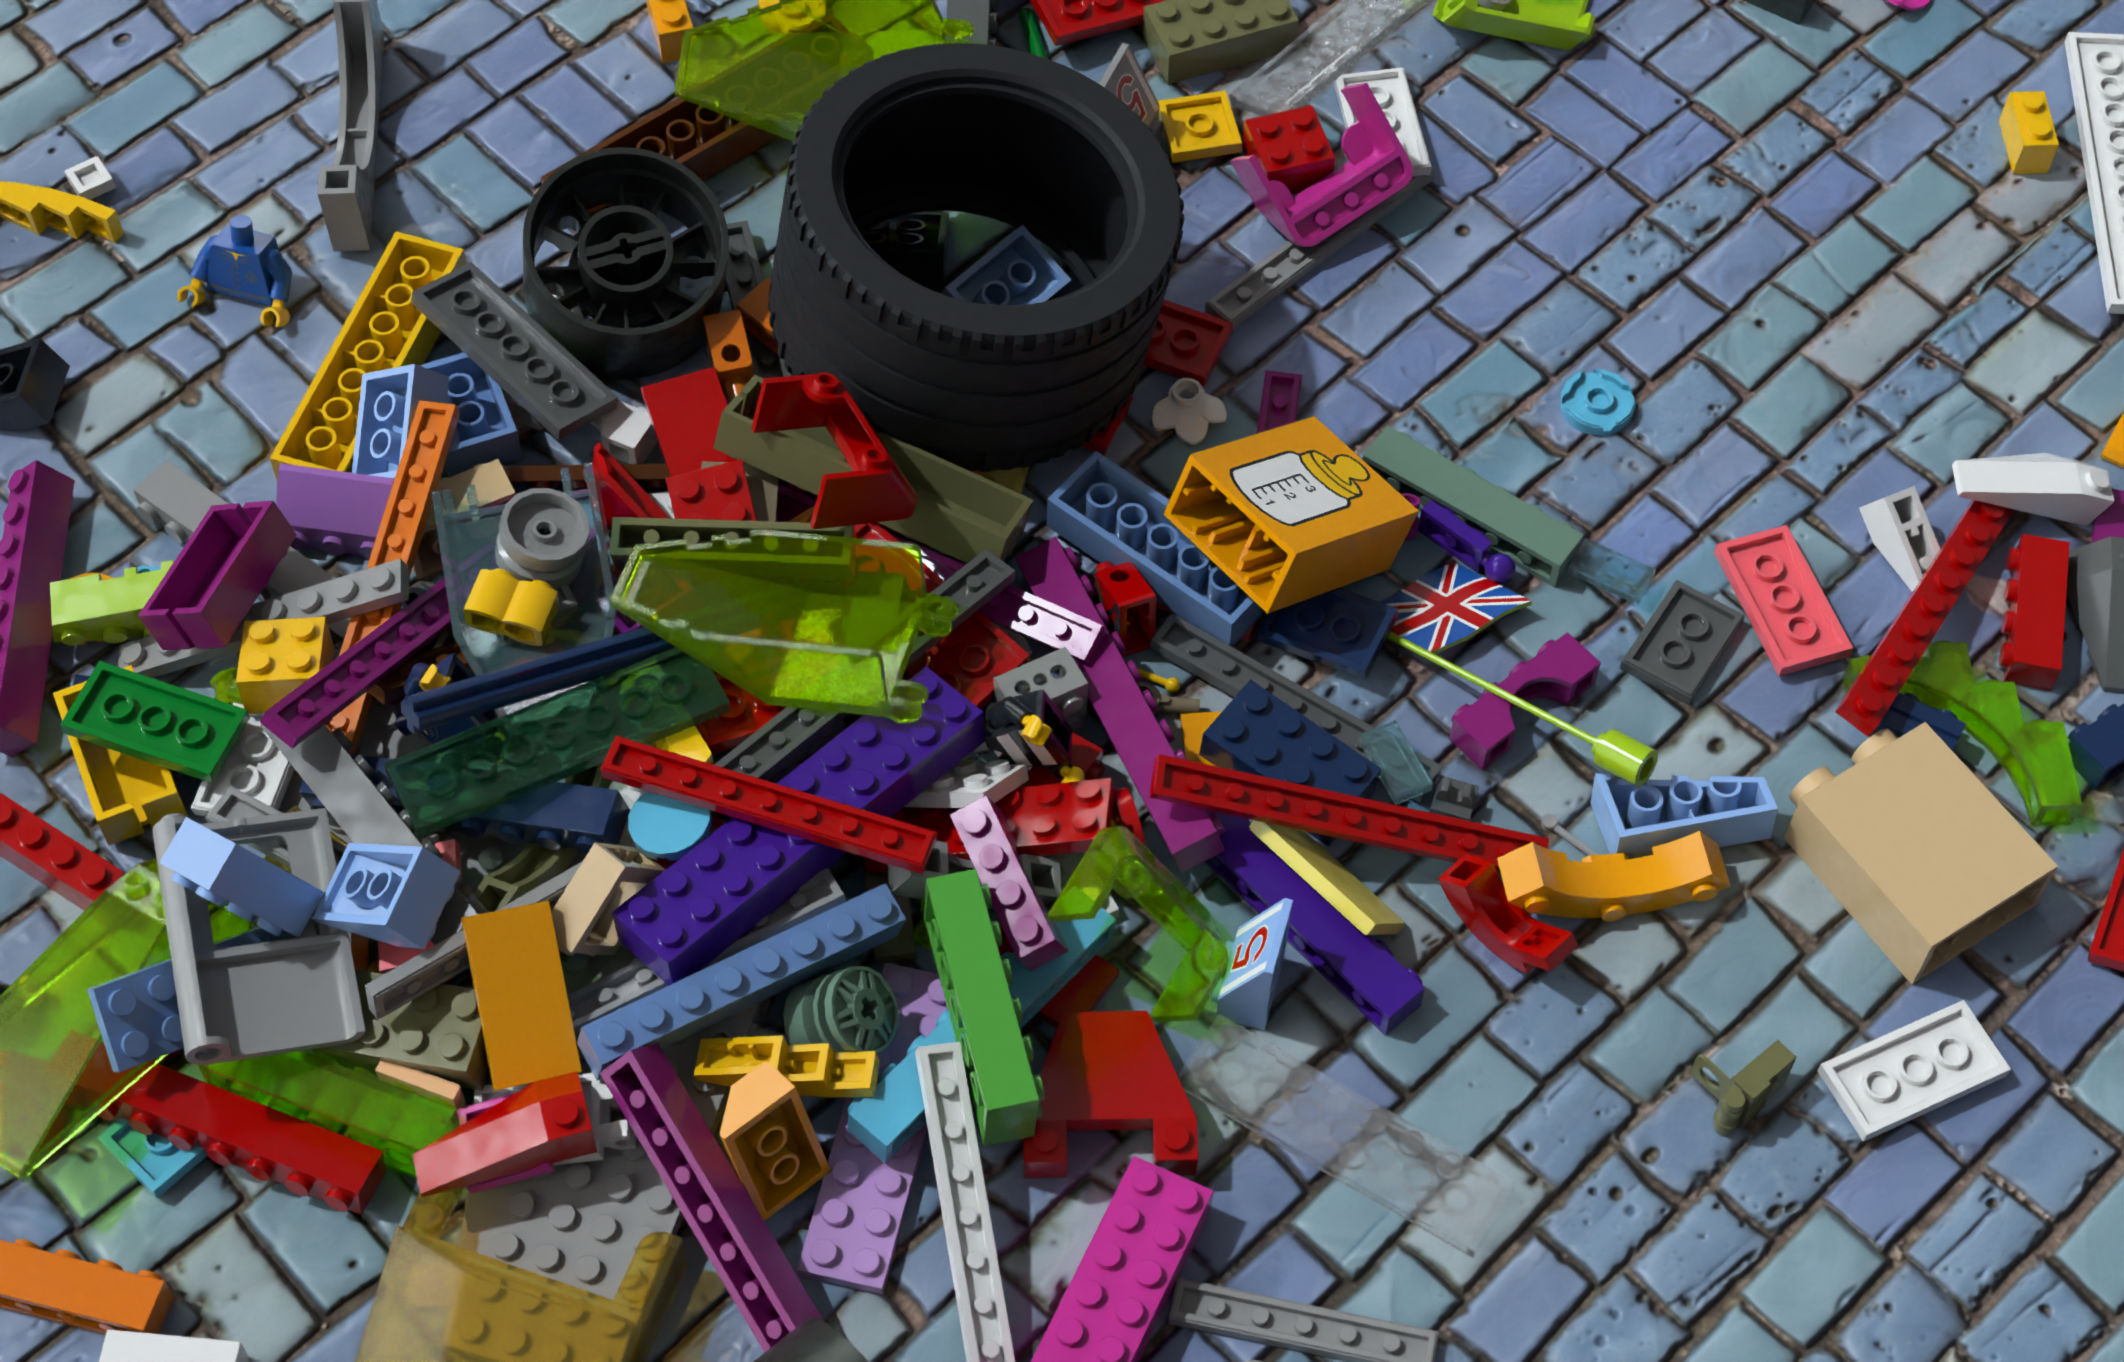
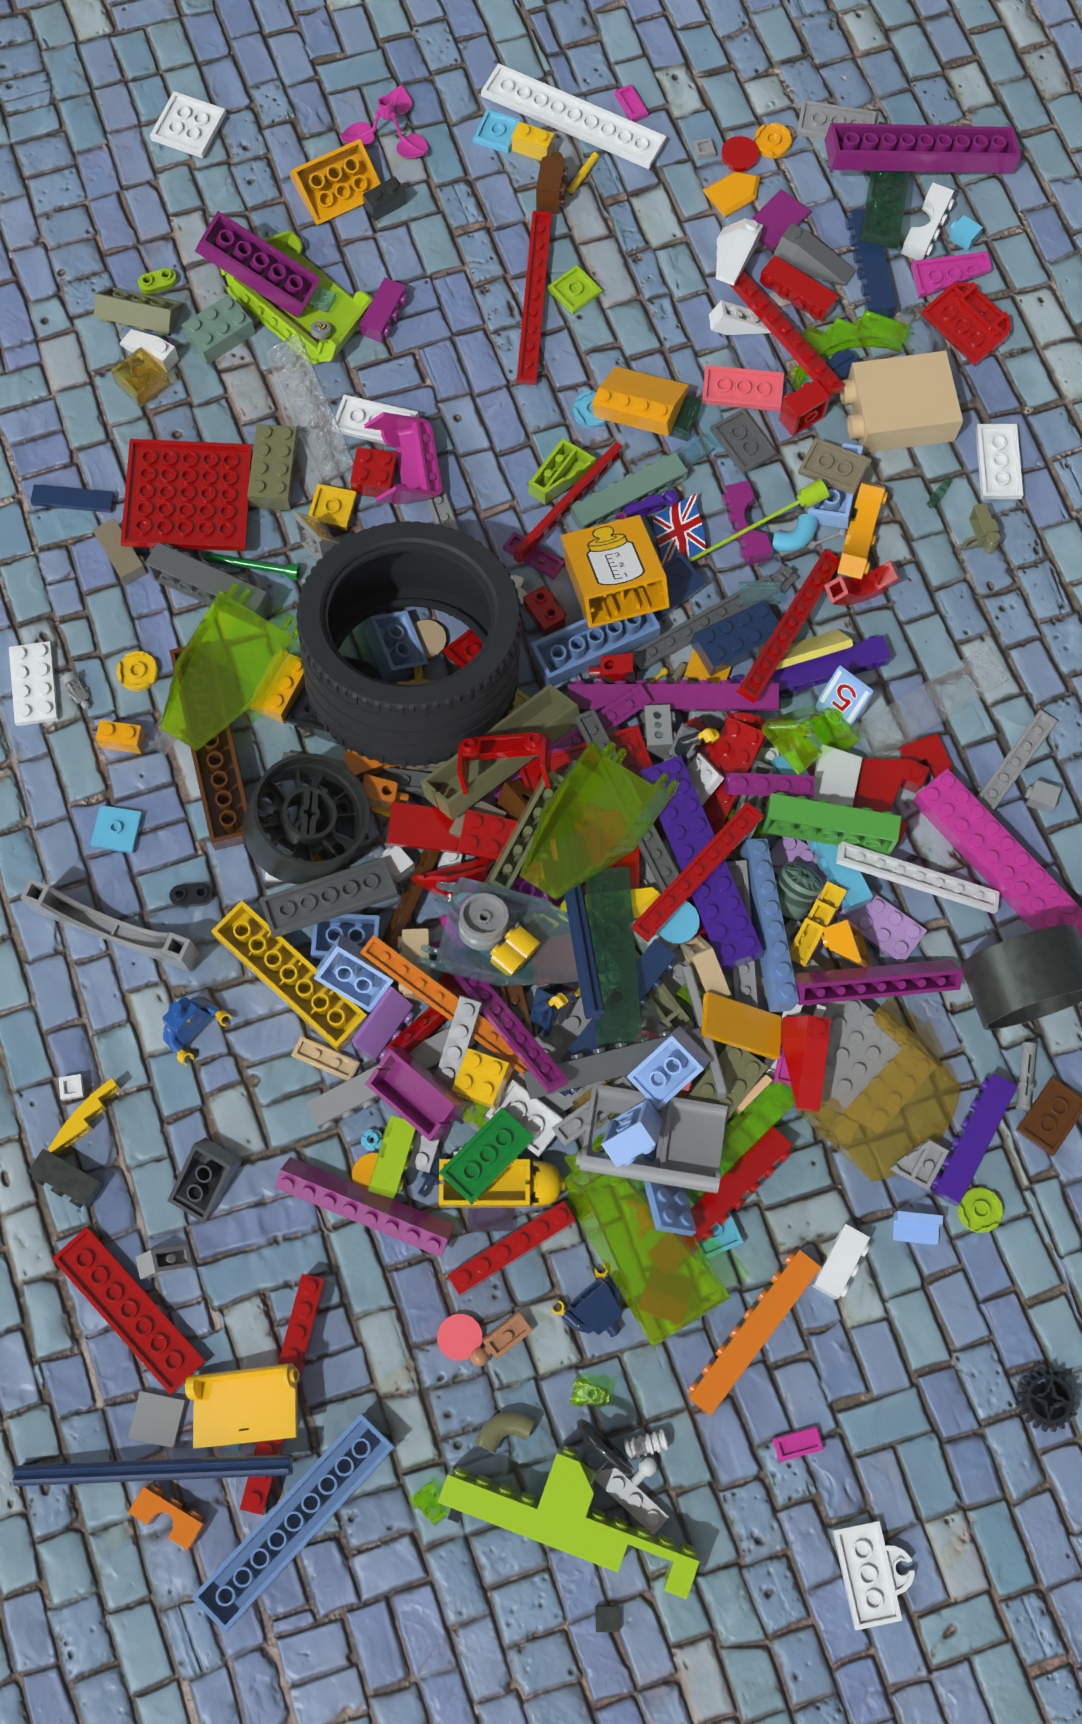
camera: 65 degrees left, 15 degrees up
none -> medium azure plate [90,805,143,854]
none -> black plate [169,883,214,908]
none -> tan tile [291,1036,361,1081]
none -> magenta brick [359,277,408,343]
none -> red tile [385,1006,447,1053]
none -> clear purple tile [468,1208,513,1232]
none -> medium azure tile [473,109,522,154]
none -> red tile [514,441,622,563]
none -> red plate [517,211,552,385]
none -> red brick [523,585,567,637]
none -> lime wedge [528,438,596,504]
none -> yellow cylinder [529,1161,565,1207]
none -> reddish brown hinge [536,151,568,215]
none -> lime tile [548,265,602,315]
none -> yellow piece [567,152,599,194]
none -> light orange slope [592,366,689,436]
none -> clear green brick [669,395,701,441]
none -> medium azure cylinder [772,514,818,552]
none -> red brick [779,379,830,437]
none -> dark tan tile [798,438,871,495]
none -> white tile [809,744,862,806]
none -> red tile [898,733,954,779]
none -> clear green animal [926,477,953,509]

